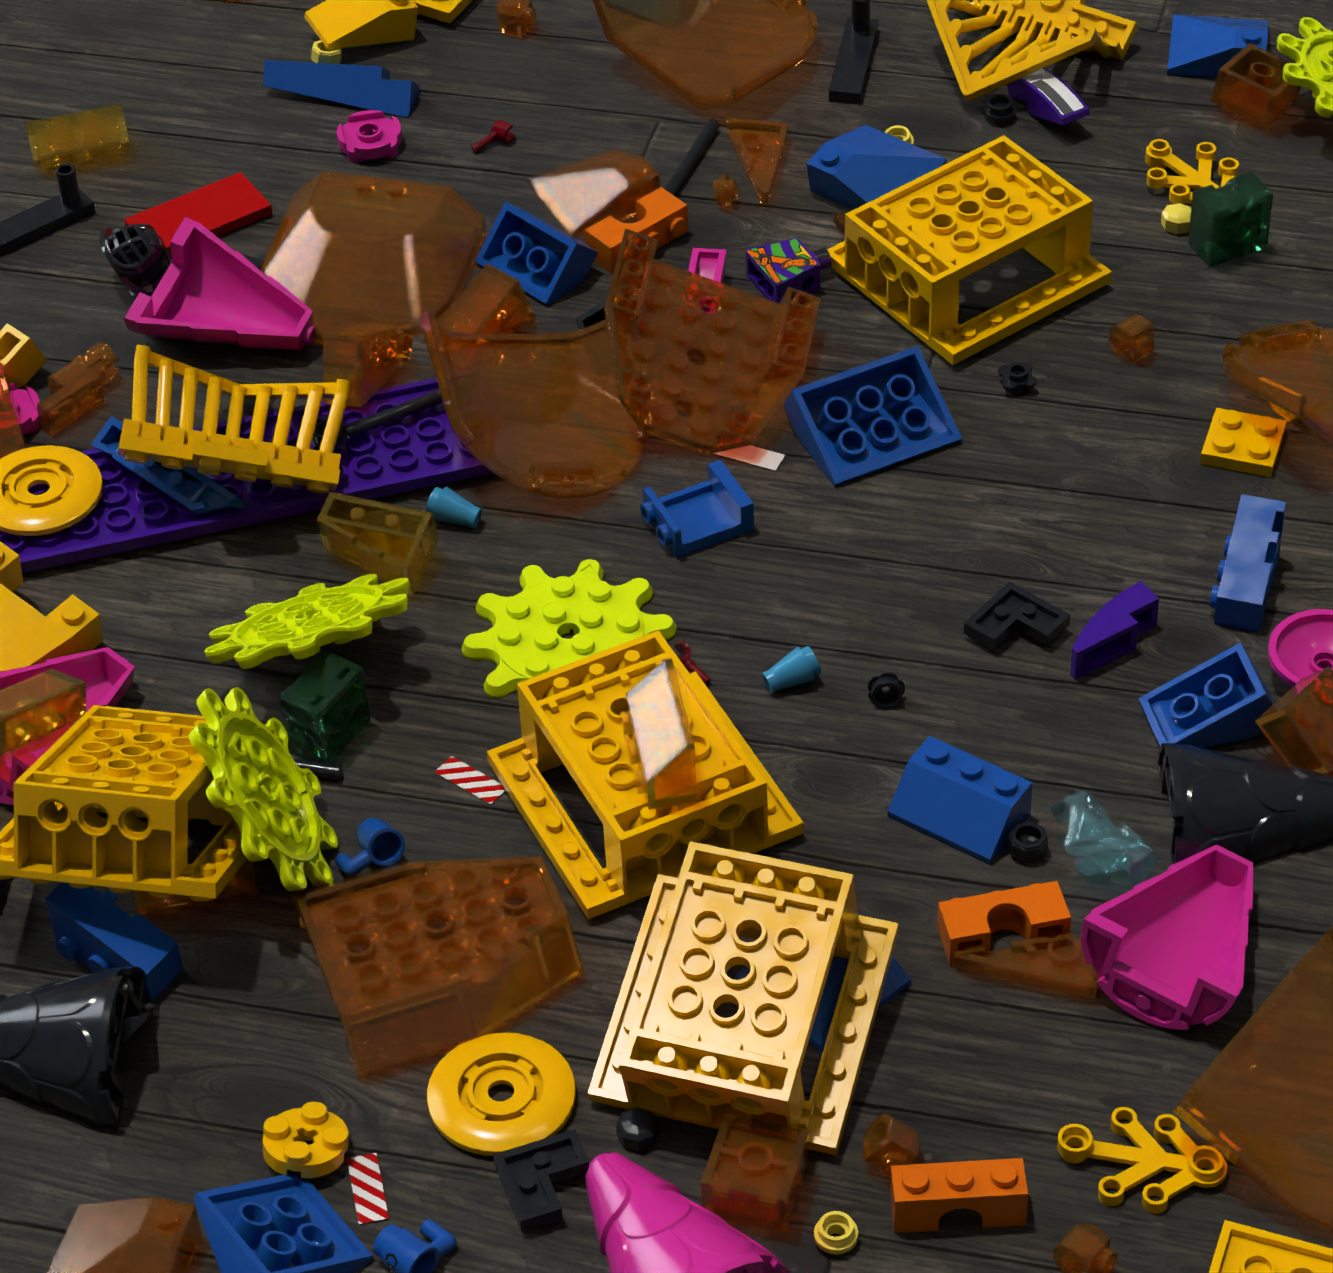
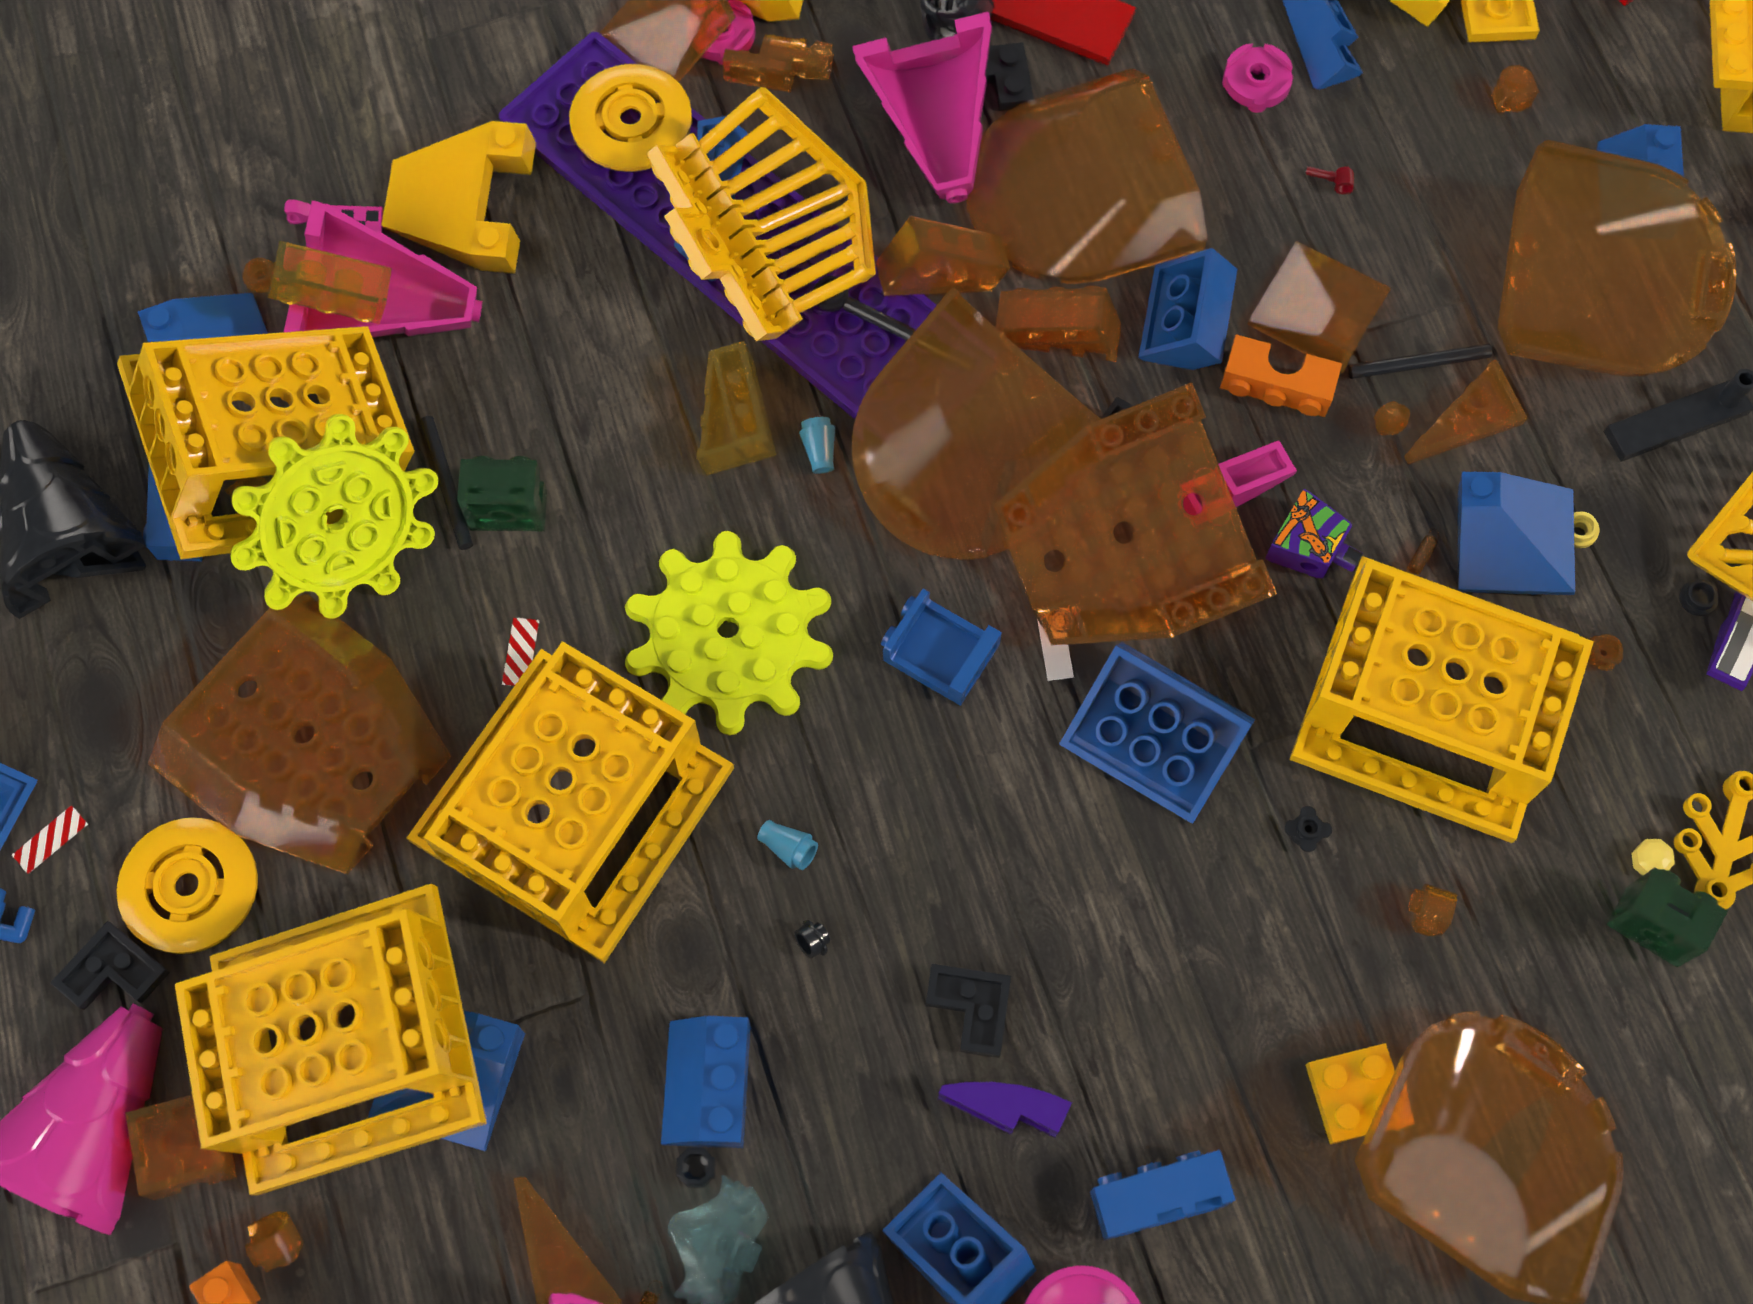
camera: 55 degrees right, 25 degrees up
neon yellow plate [204,574,410,669] -> none
yellow plate [262,1102,349,1178] -> none
blue piece [335,818,405,877] -> none
clear yellow slope [620,659,697,809] -> none
dark red hand [674,642,711,685] -> none
light yellow plate [814,1211,858,1254] -> none
orange arch [937,881,1071,966] -> none

